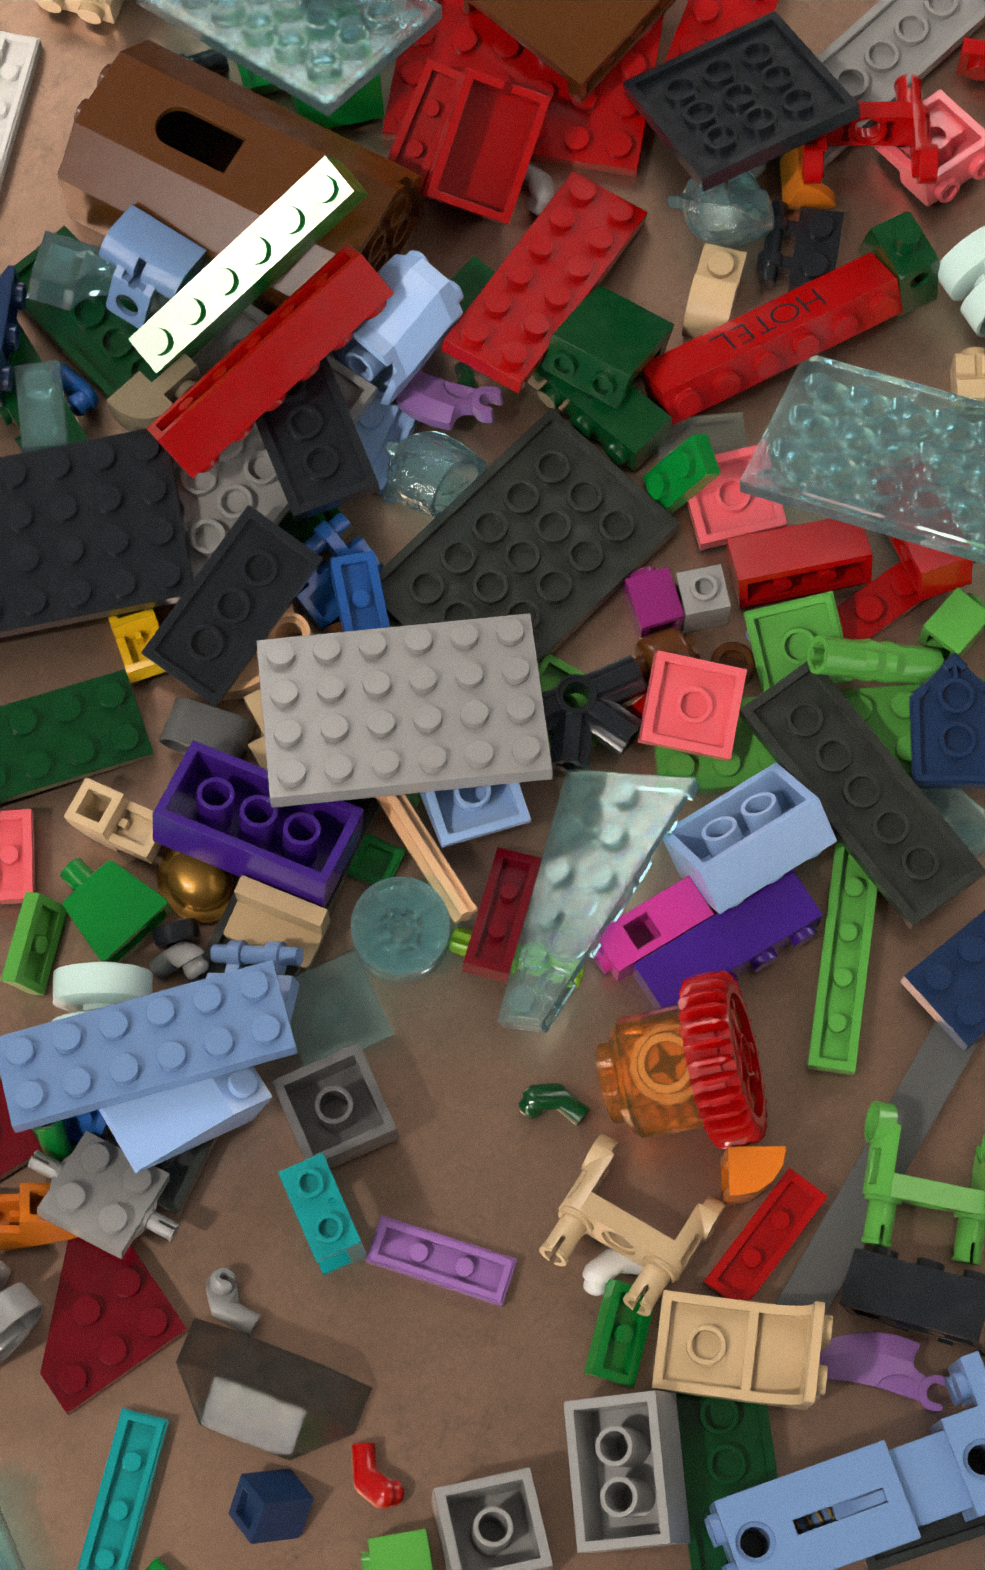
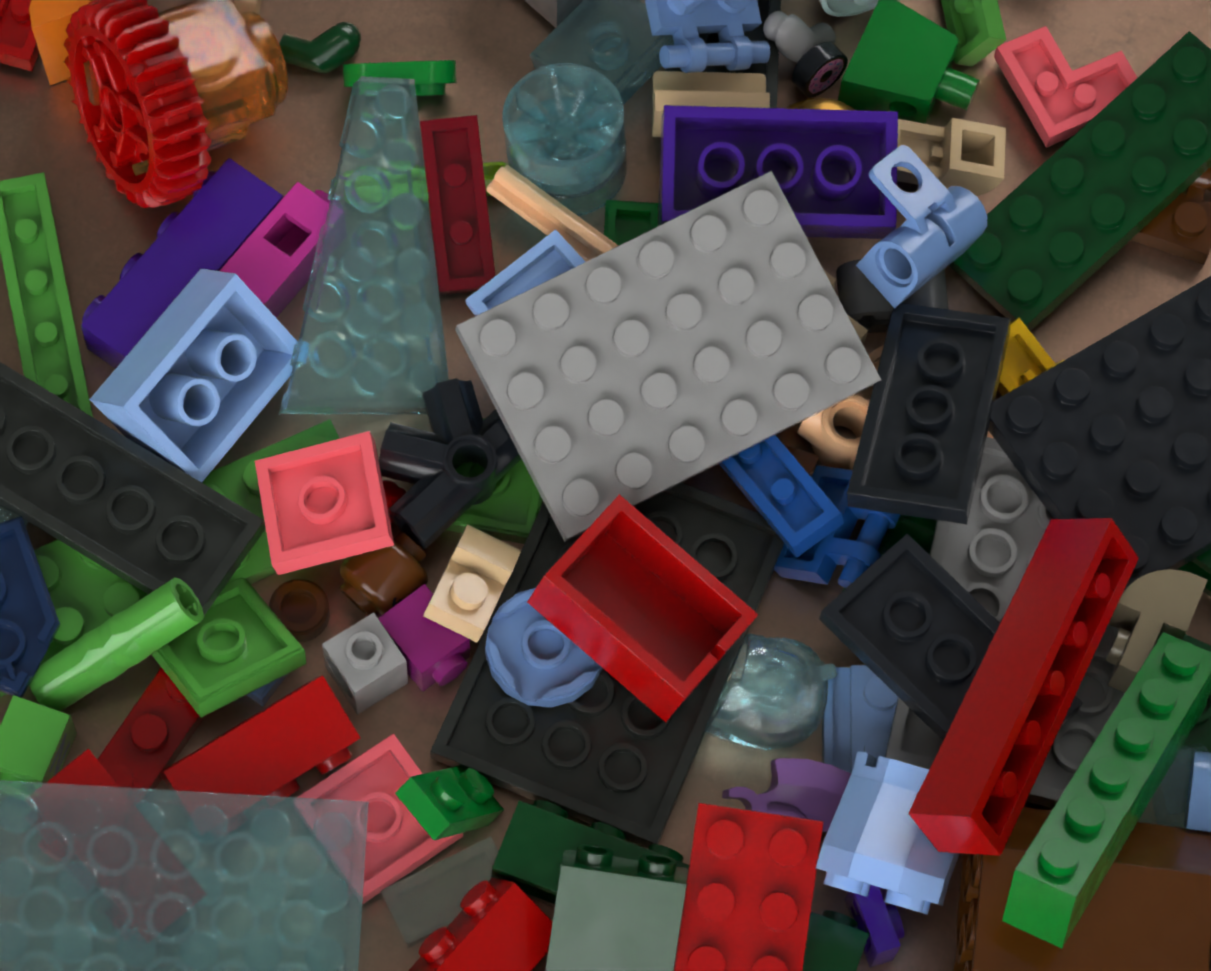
camera: 150 degrees right, 5 degrees down
none -> green plate [343,60,457,98]
none -> tan brick [423,524,521,643]
none -> medium blue tile [485,588,603,708]
none -> red piece [527,494,759,723]
none -> medium blue piece [856,145,987,309]

